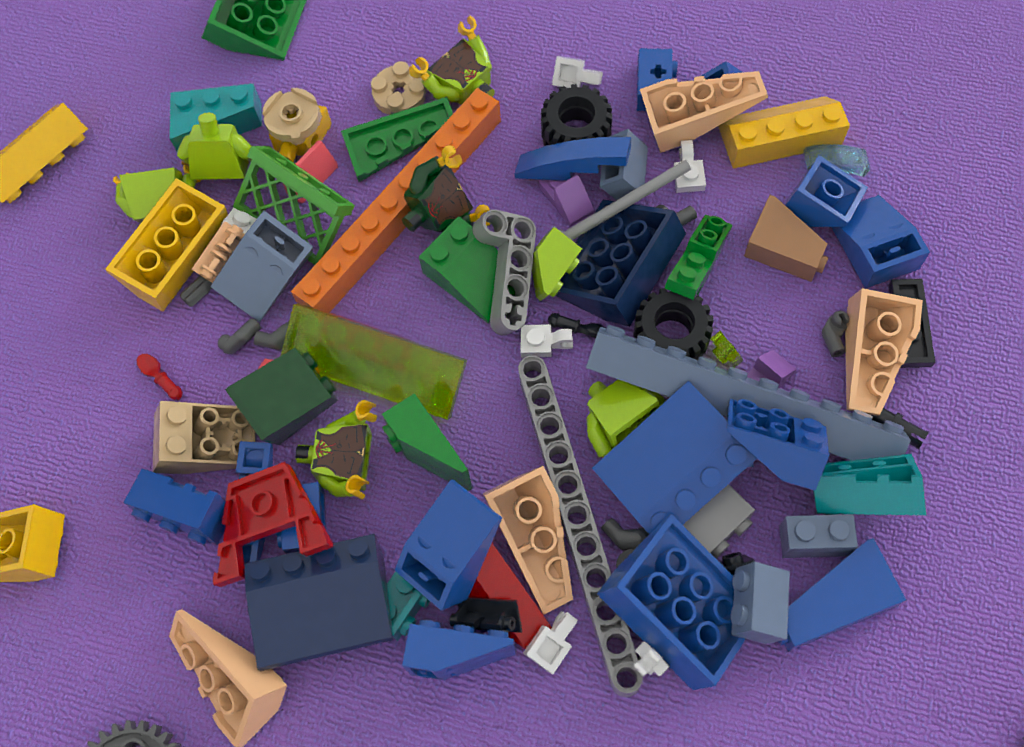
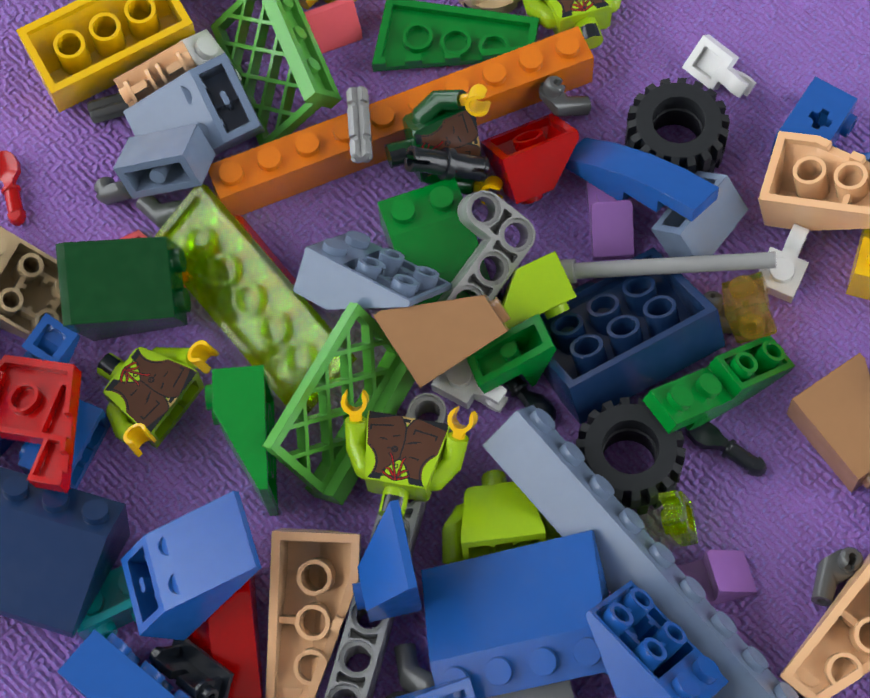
camera: 30 degrees right, 0 degrees up
none -> sand blue brick [113,123,216,199]
none -> bright green fence [263,302,415,505]
none -> sand blue slope [293,231,452,310]
none -> torso [340,389,478,519]
none -> light grey axle [346,86,373,164]
none -> blue slope [352,500,423,622]
none -> medium nougat slope [373,295,511,388]
none -> black pin [404,145,489,182]
none -> green slope [466,314,557,394]
none -> red slope [480,113,580,205]
none -> dark grey arm [539,76,591,117]
none -> black piece [685,422,767,477]
none -> clear yellow bracket [721,271,777,344]

